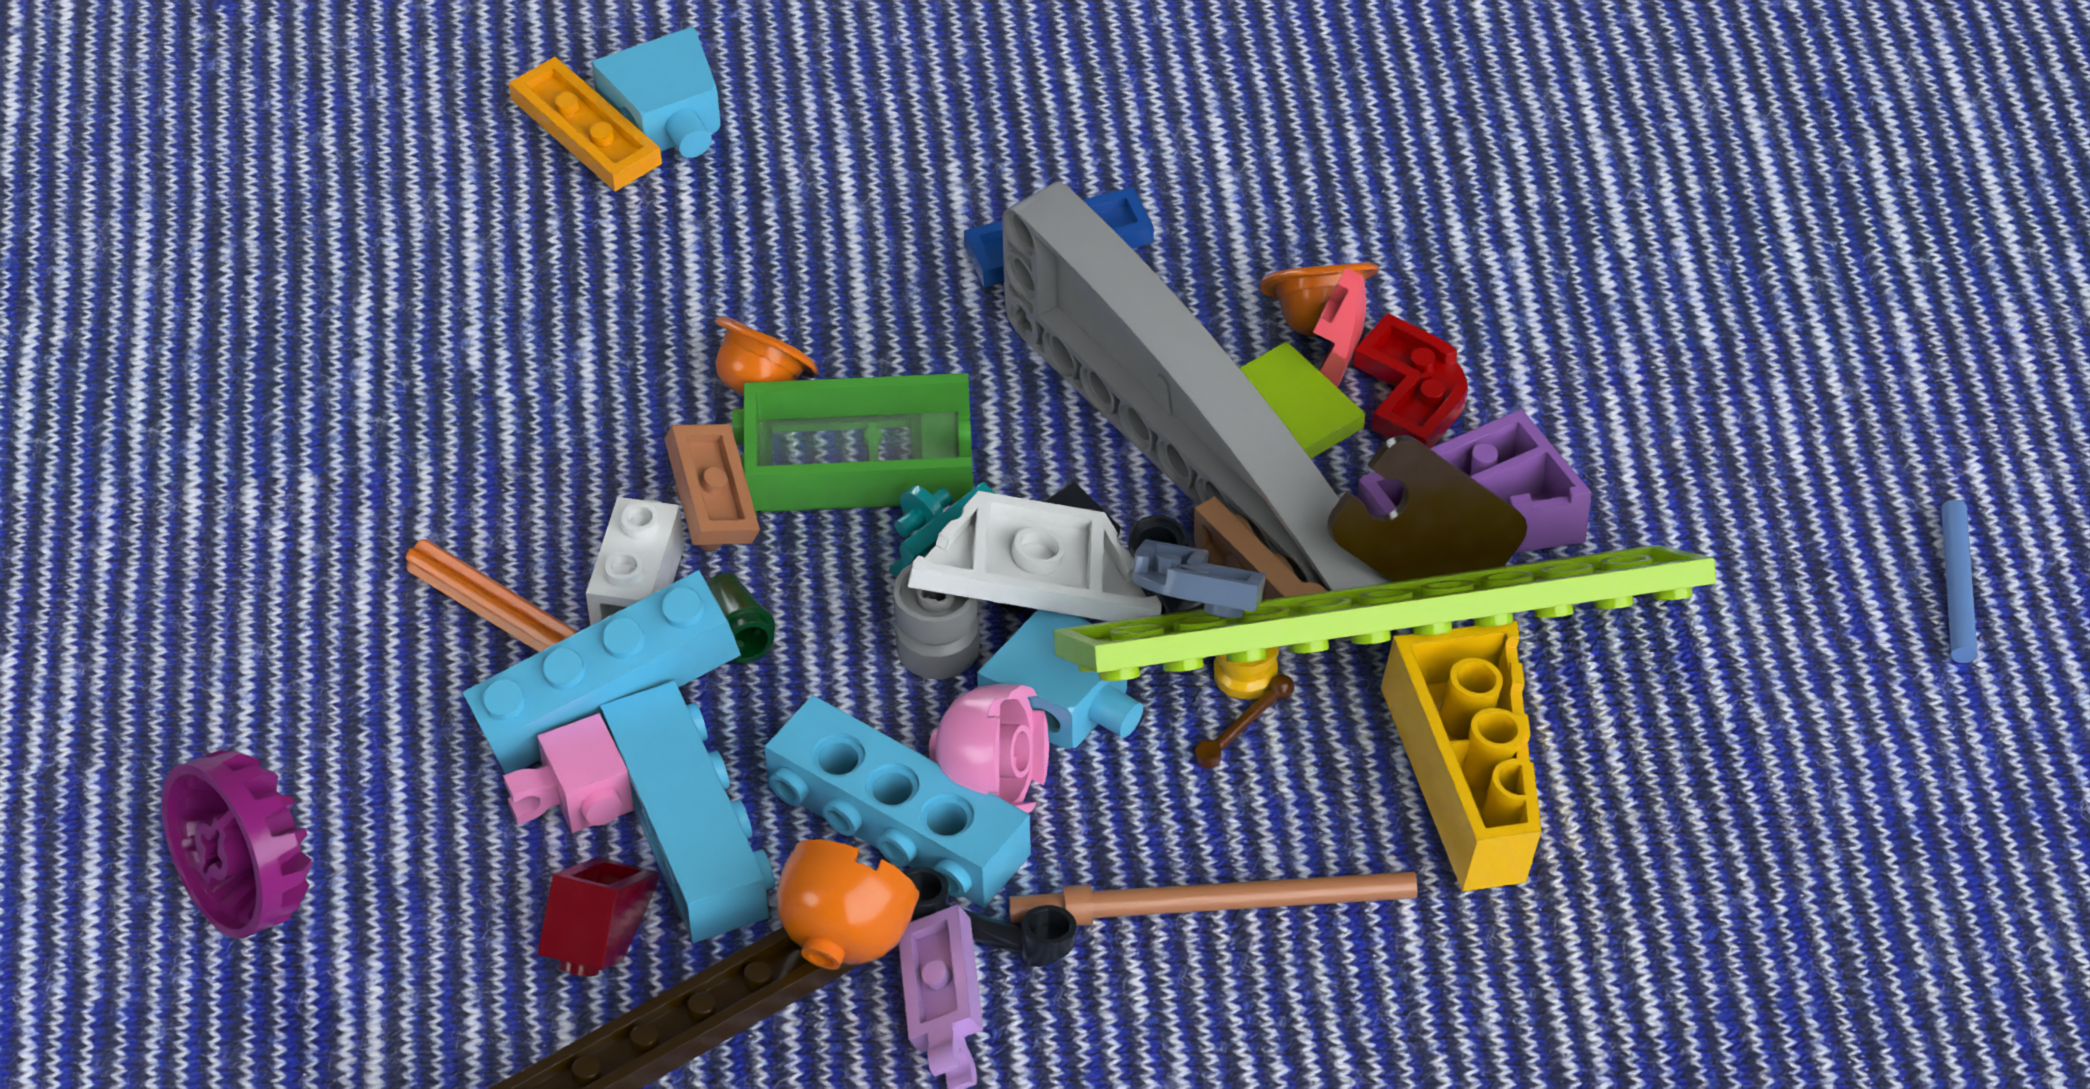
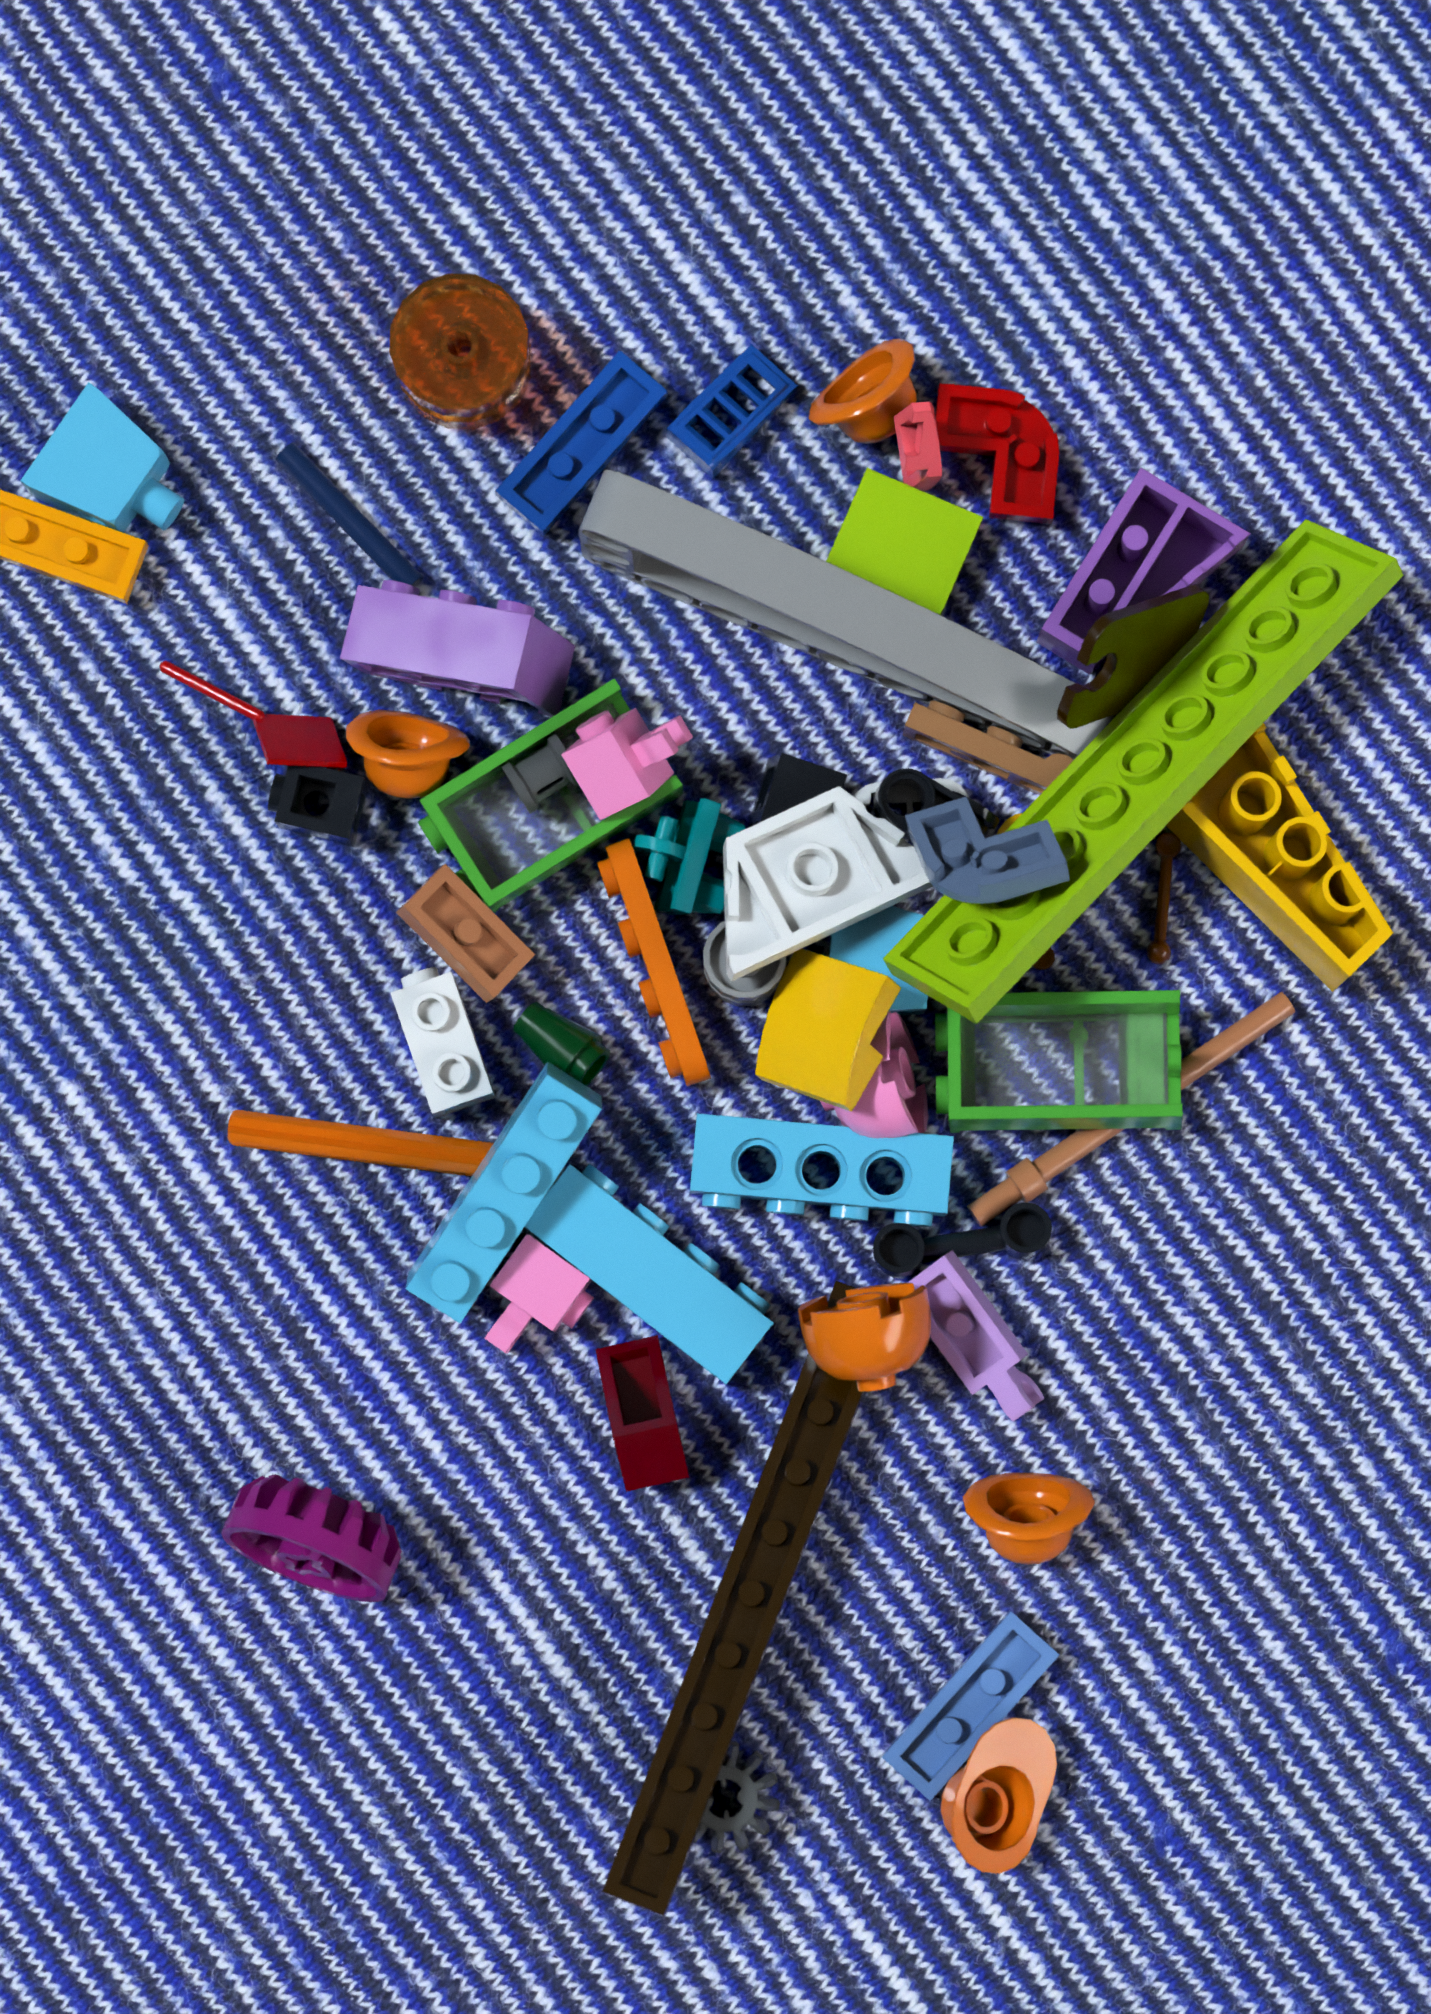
camera: 30 degrees left, 35 degrees up
none -> red piece [159,661,347,768]
none -> black brick [268,765,369,847]
none -> dark blue bar [276,442,424,587]
none -> medium lavender wedge [340,580,575,717]
none -> clear orange wheel [389,273,532,430]
none -> dark grey bush [501,733,579,814]
none -> bright pink brick [561,708,693,820]
none -> orange plate [597,838,711,1086]
none -> blue slope [666,344,798,479]
none -> yellow slope [755,949,901,1112]
none -> door [935,990,1183,1133]
none -> reddish brown hinge [1146,833,1181,964]

